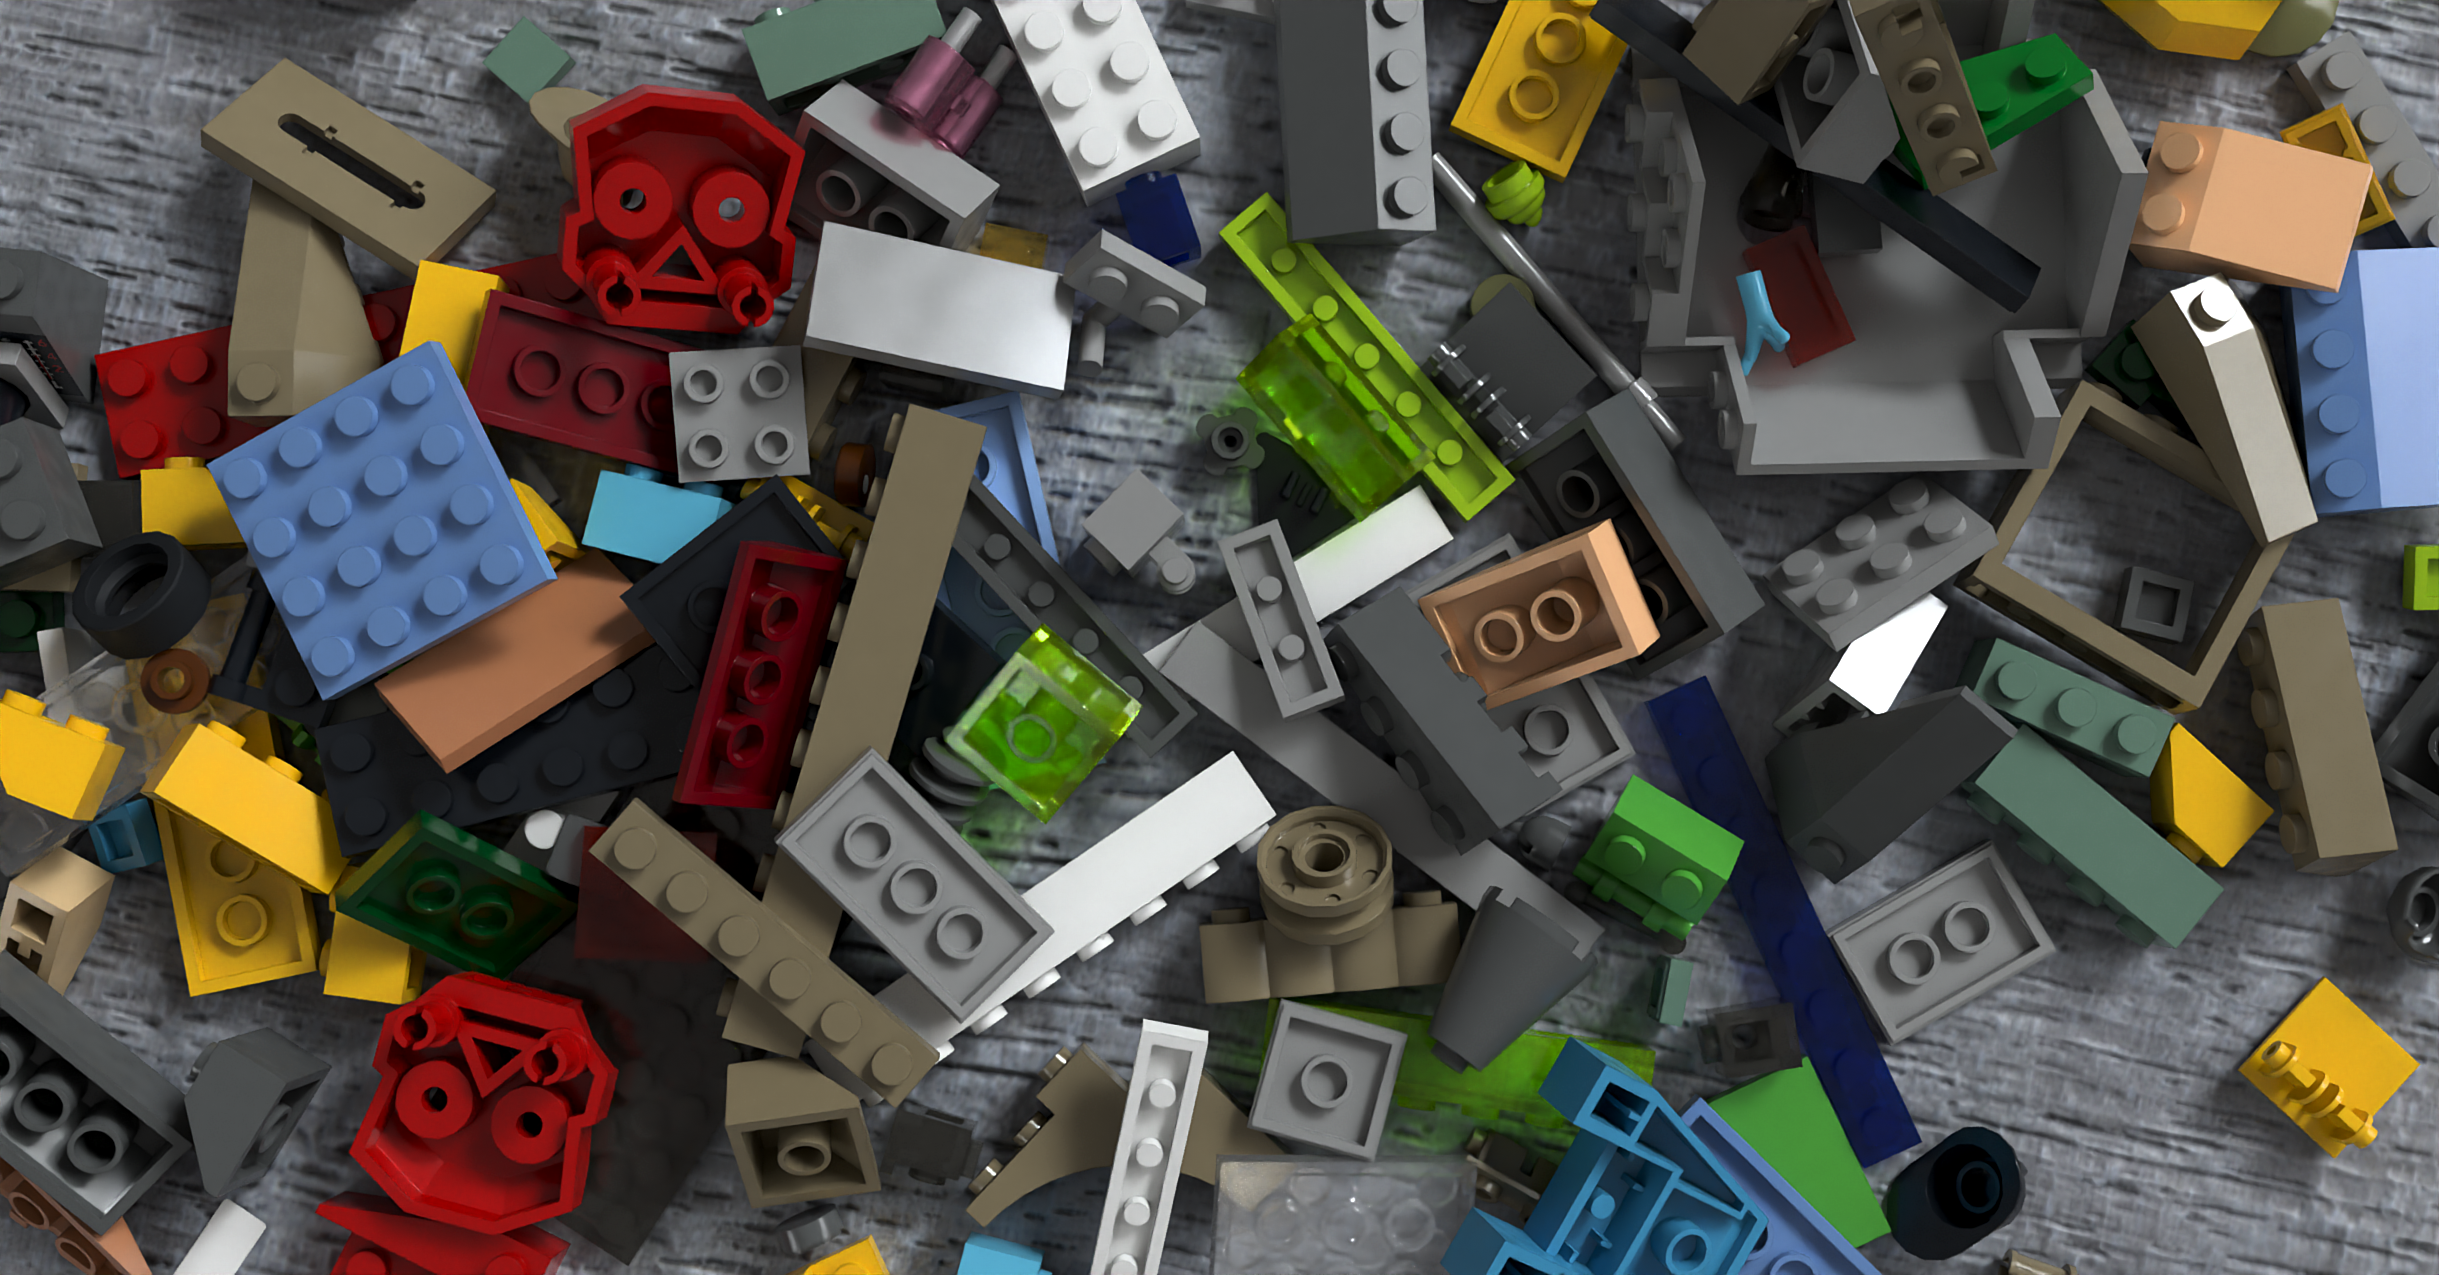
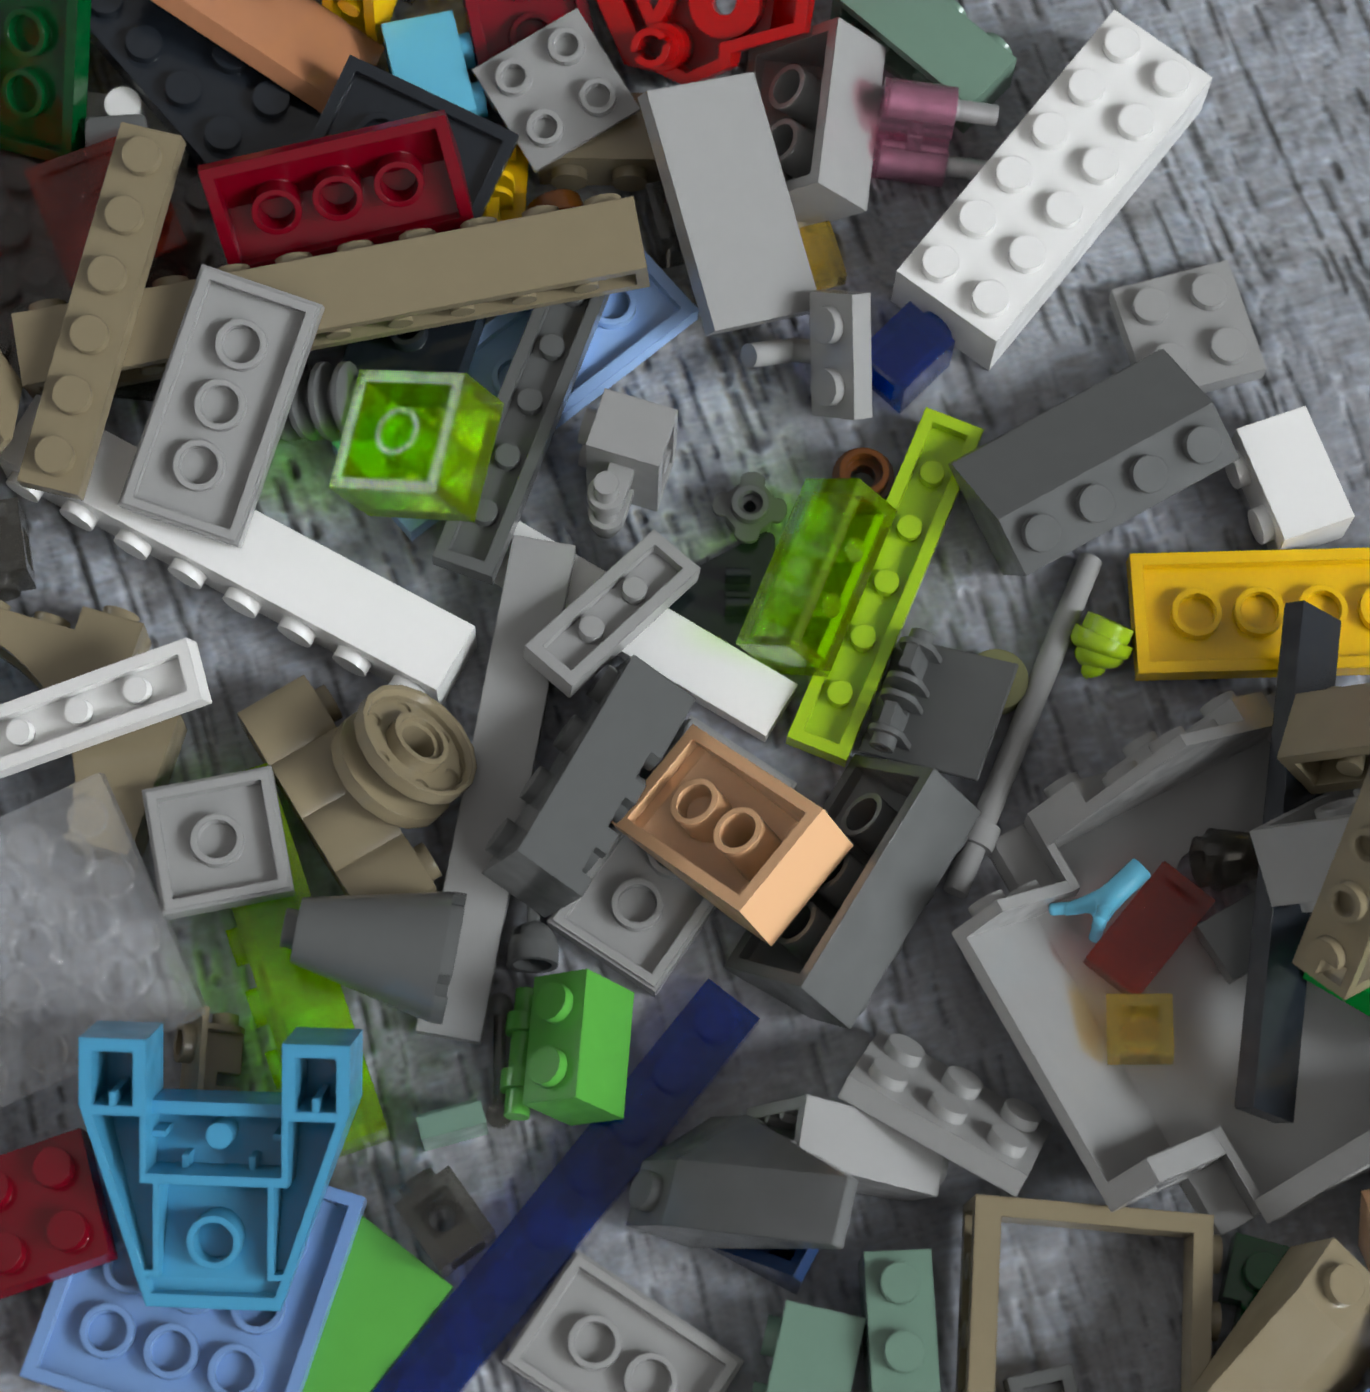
camera: 60 degrees right, 15 degrees down
none -> reddish brown plate [831,447,894,509]
none -> clear yellow plate [1106,993,1174,1065]

